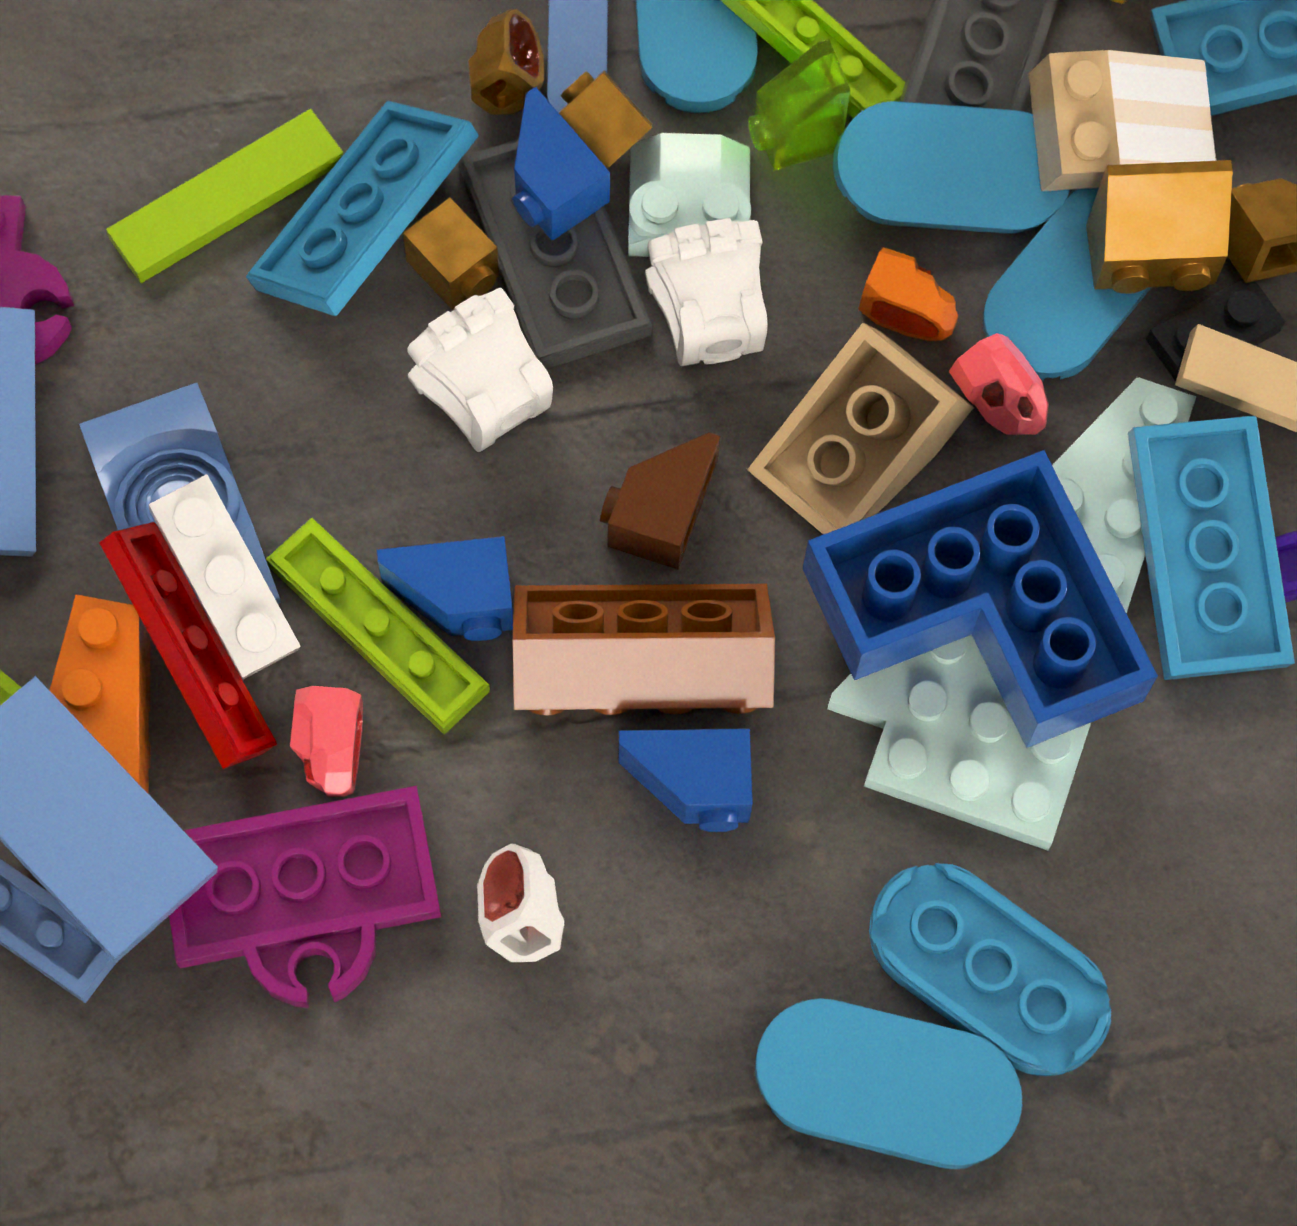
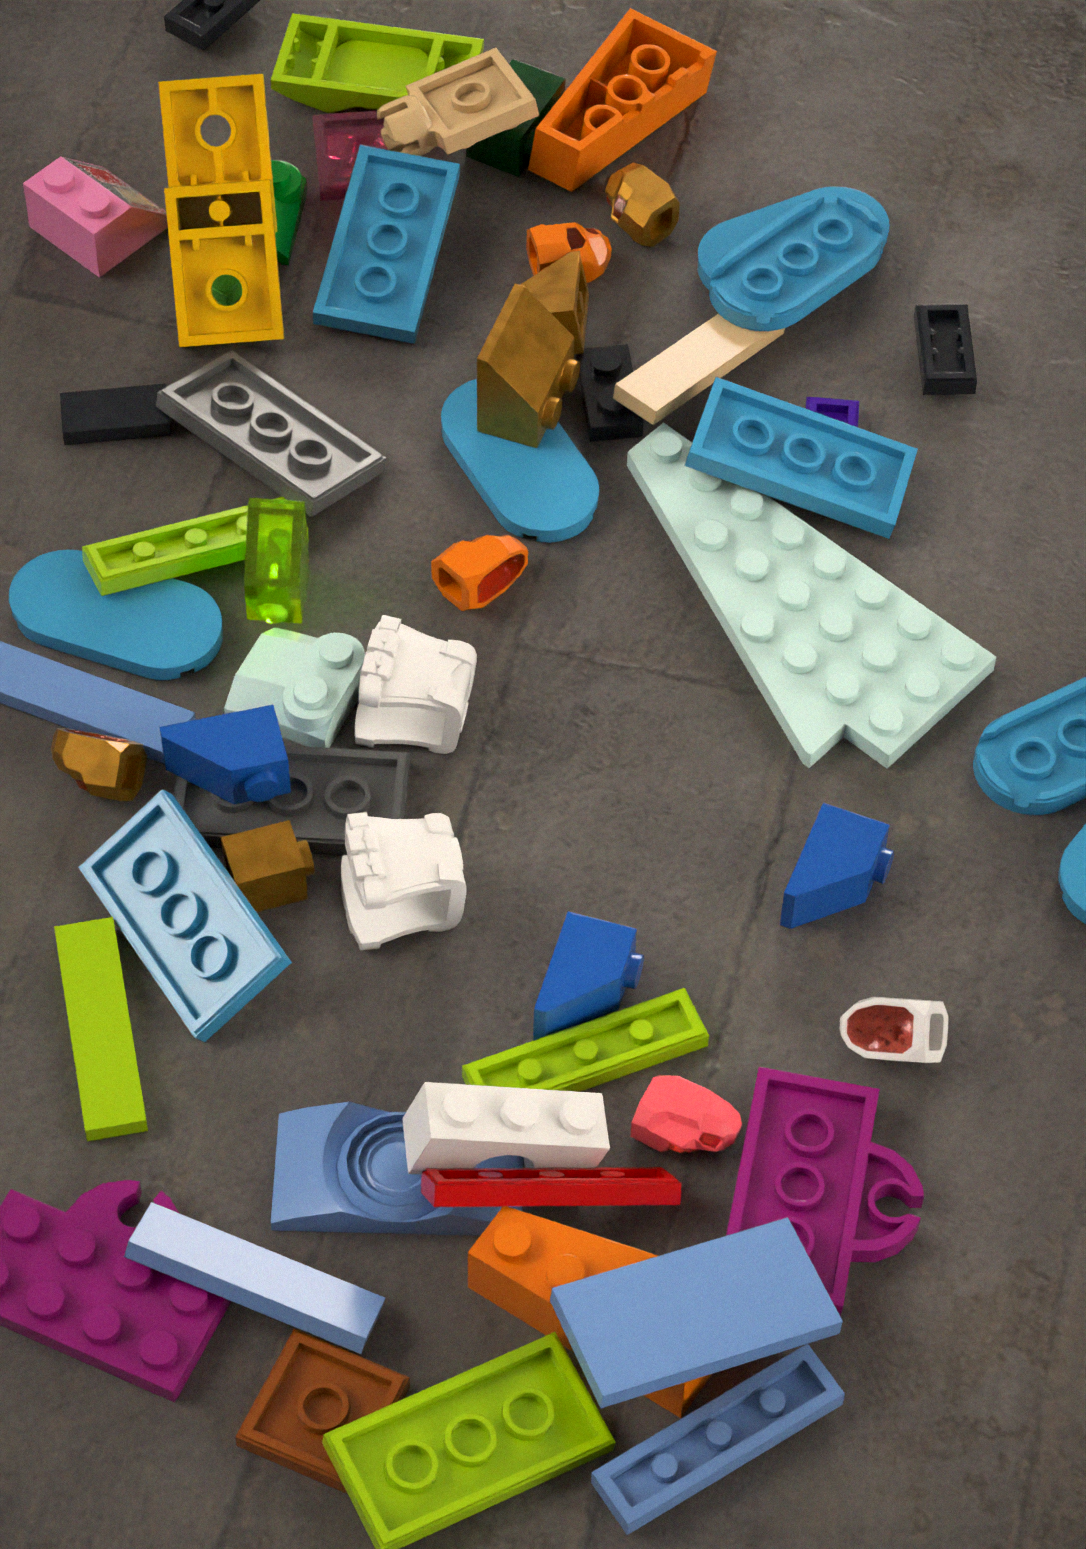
camera: 65 degrees left, 15 degrees down
slope [512,584,775,715] -> none
pearl gold brick [559,70,652,169] -> none
reddish brown slope [600,432,721,570] -> none
tan slope [747,323,974,535] -> none
blue brick [803,450,1158,748] -> none
dark azure tile [833,101,1070,234] -> none
coral rock [949,333,1049,435] -> none
tan slope [1028,50,1216,191] -> none

